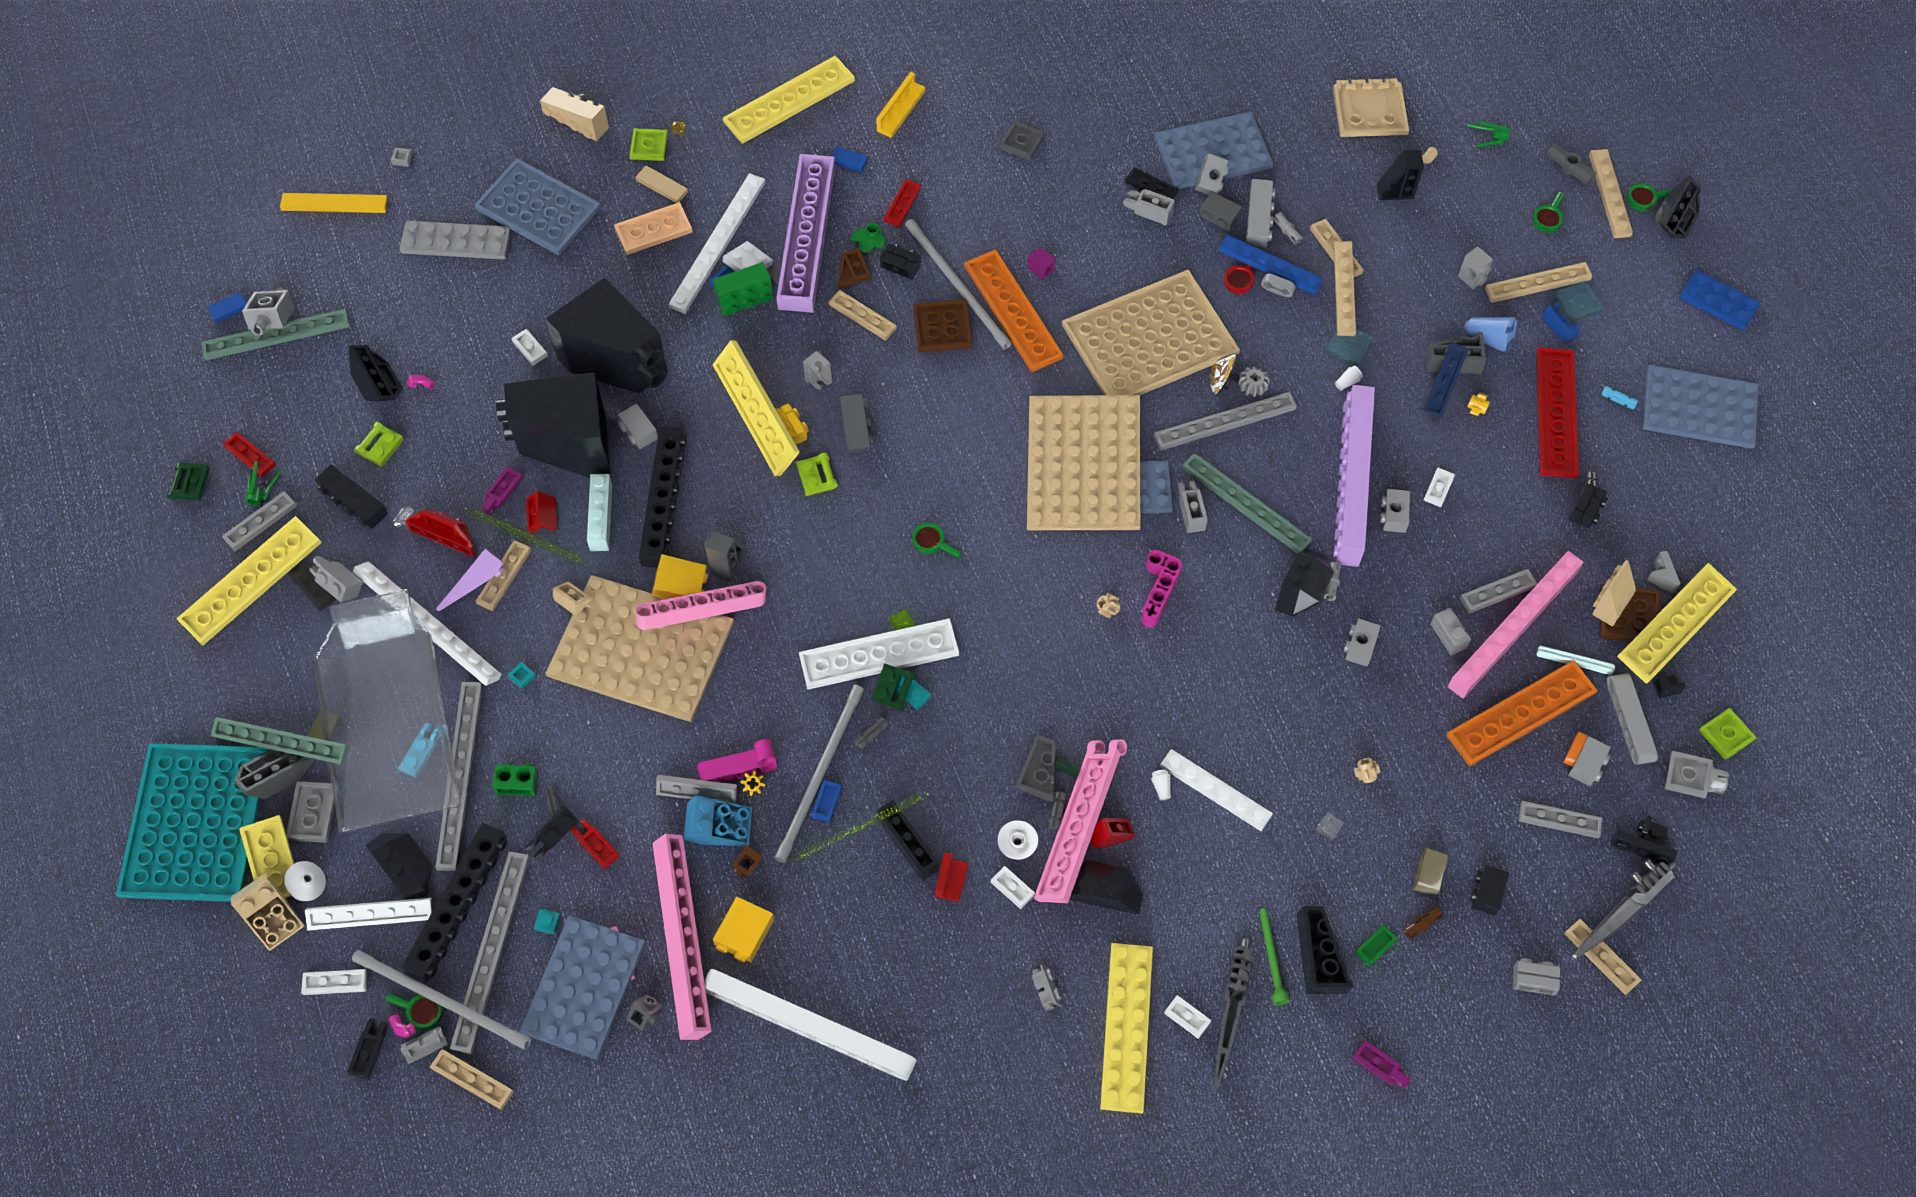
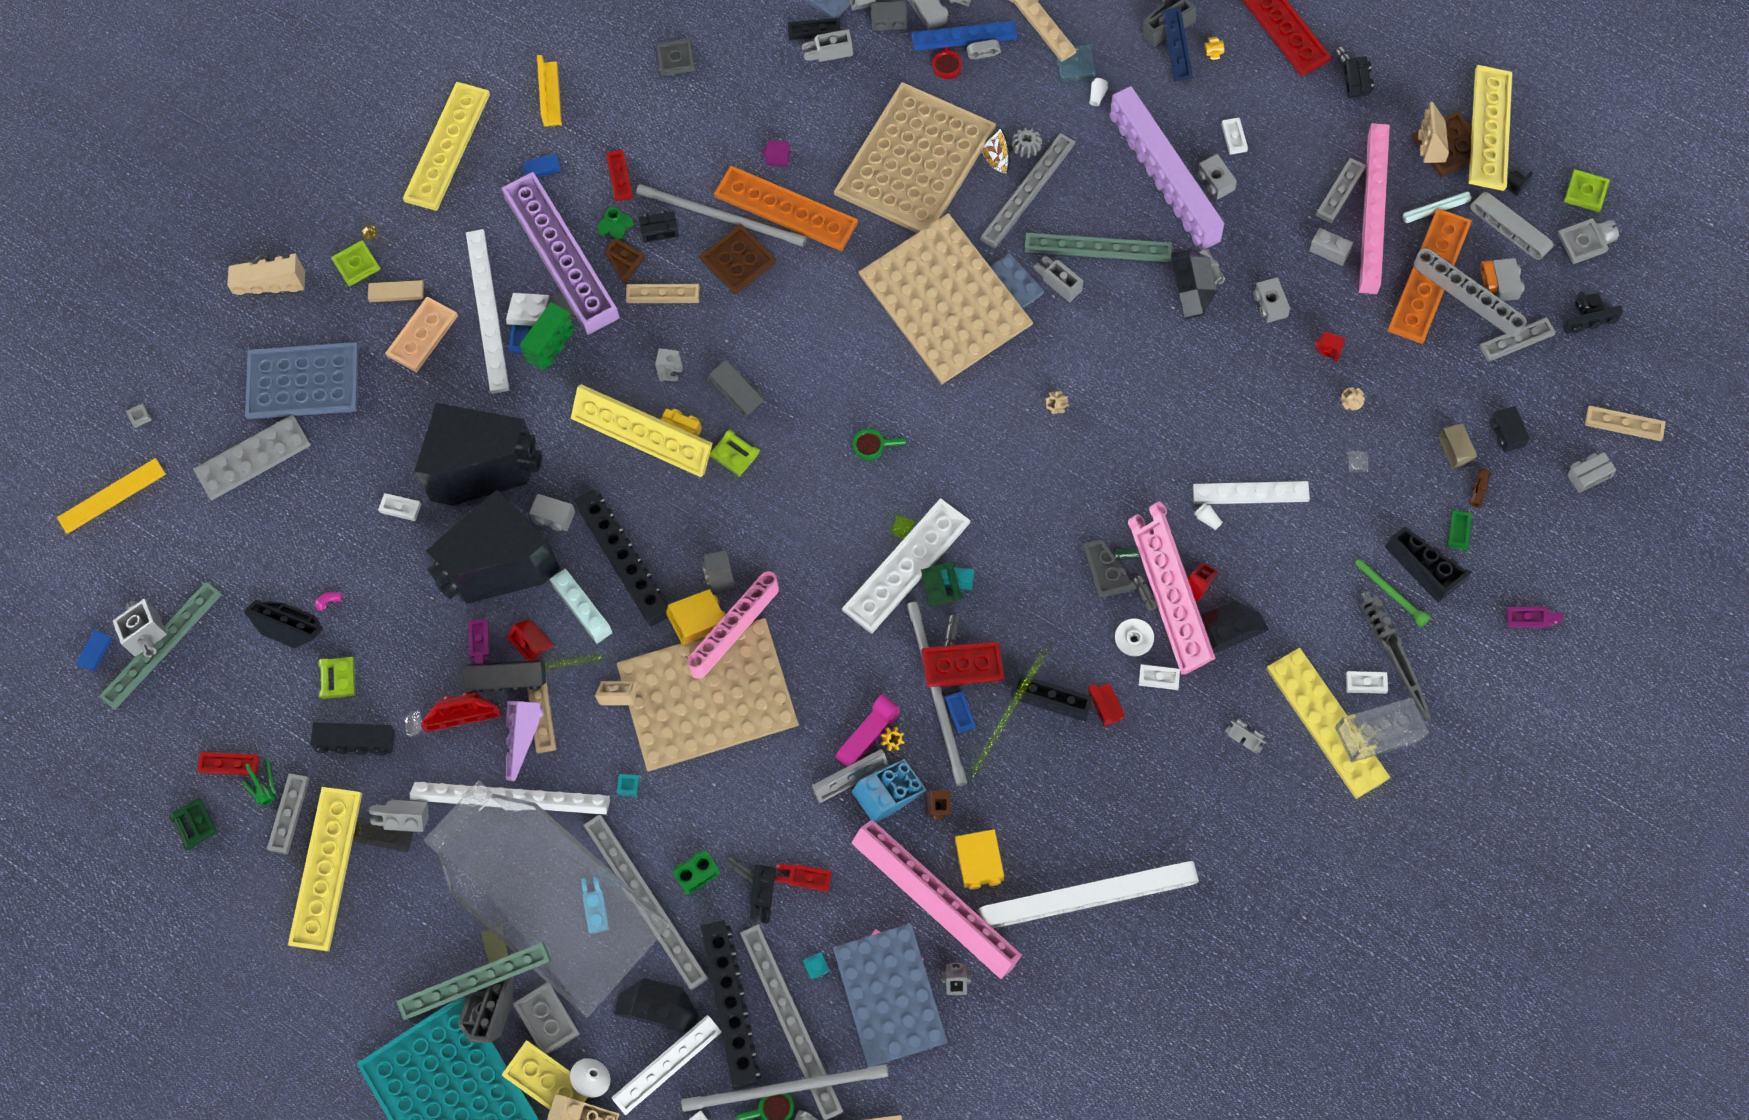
camera: 30 degrees left, 5 degrees up
dark pink beam [1141,550,1182,627] -> none
flat silver piece [1572,859,1676,958] -> none
light grey slope [1647,551,1680,593] -> none
none -> black brick [463,660,546,693]
none -> red plate [921,642,1005,687]
none -> red brick [1315,331,1346,362]
none -> clear brick [1335,698,1429,763]
none -> light grey beam [1414,249,1526,337]

